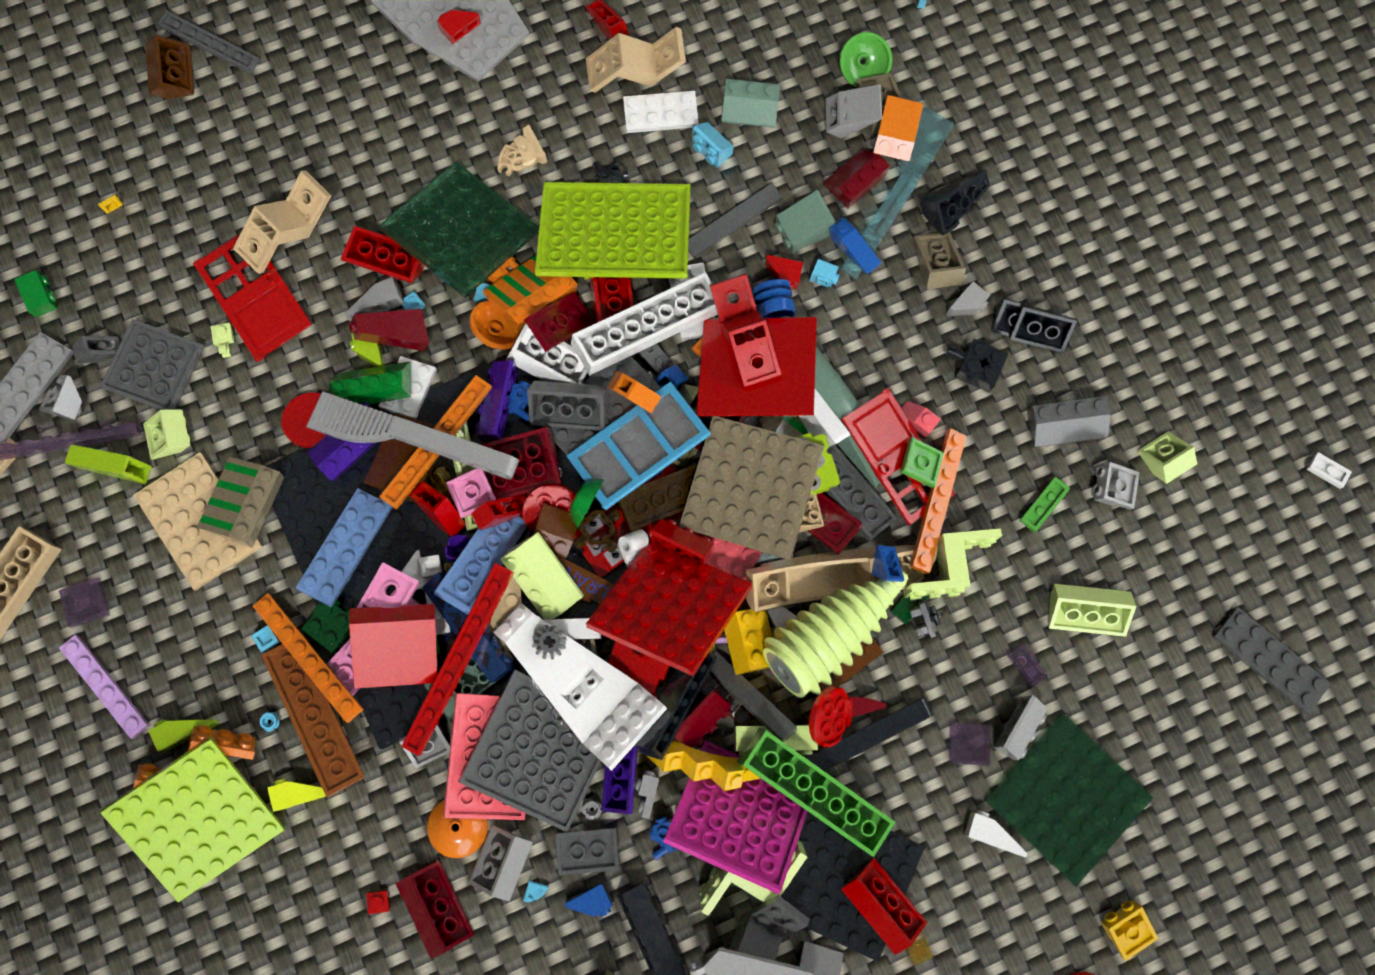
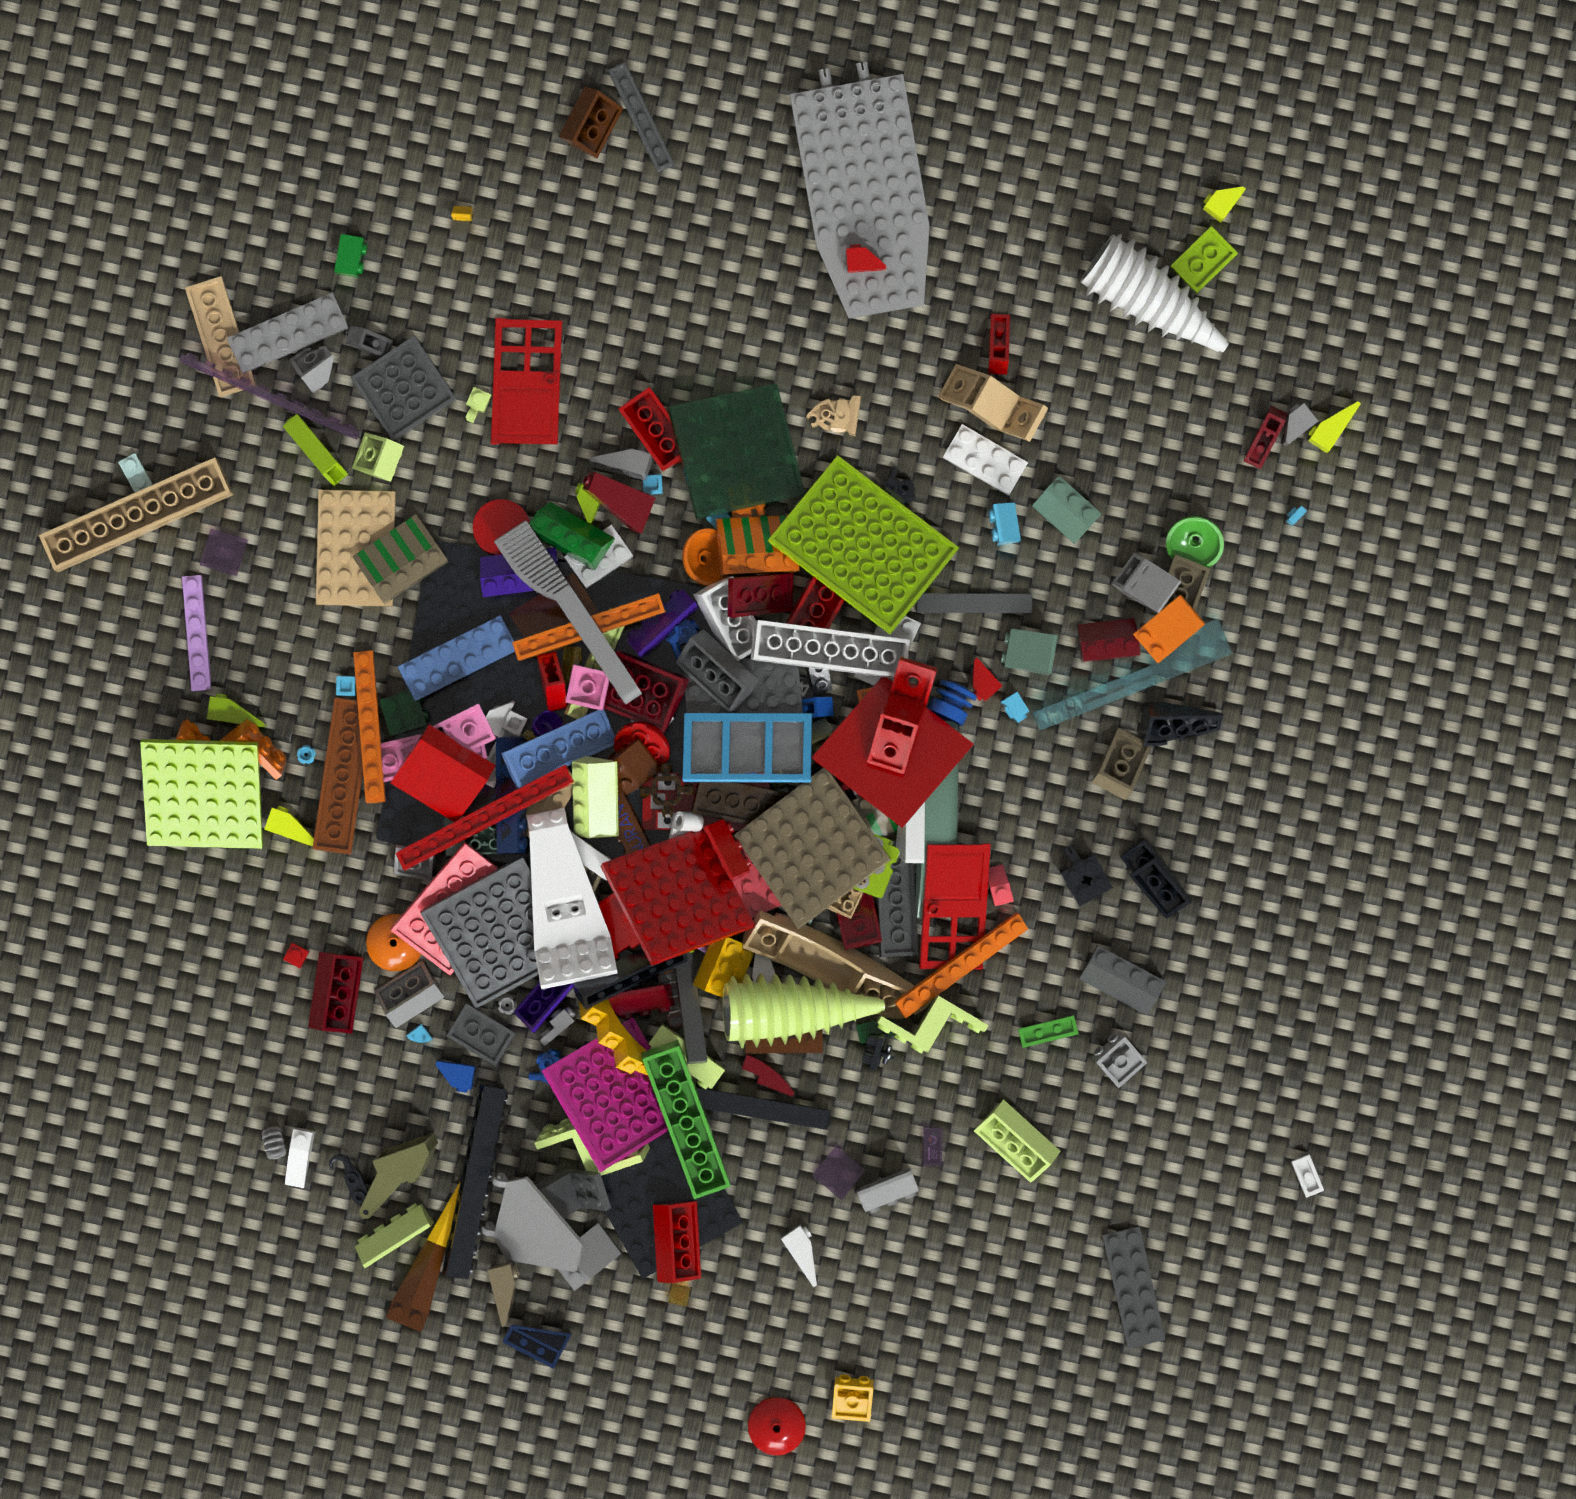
camera: 45 degrees right, 10 degrees up
tan bracket [233,171,332,274] -> none
red slope [471,494,526,530] -> none
dark grey gear [532,625,567,660] -> none
green piece [569,479,604,528] -> none
orange slope [608,371,661,414] -> none
red tile [809,686,853,747] -> none
blue slope [829,217,881,274] -> none
blue slope [871,545,905,582] -> none
bright green plate [900,437,944,488] -> none
light grey slope [946,282,990,316] -> none
clear green plate [984,714,1154,887] -> none
yellowish green slope [1138,431,1197,483] -> none

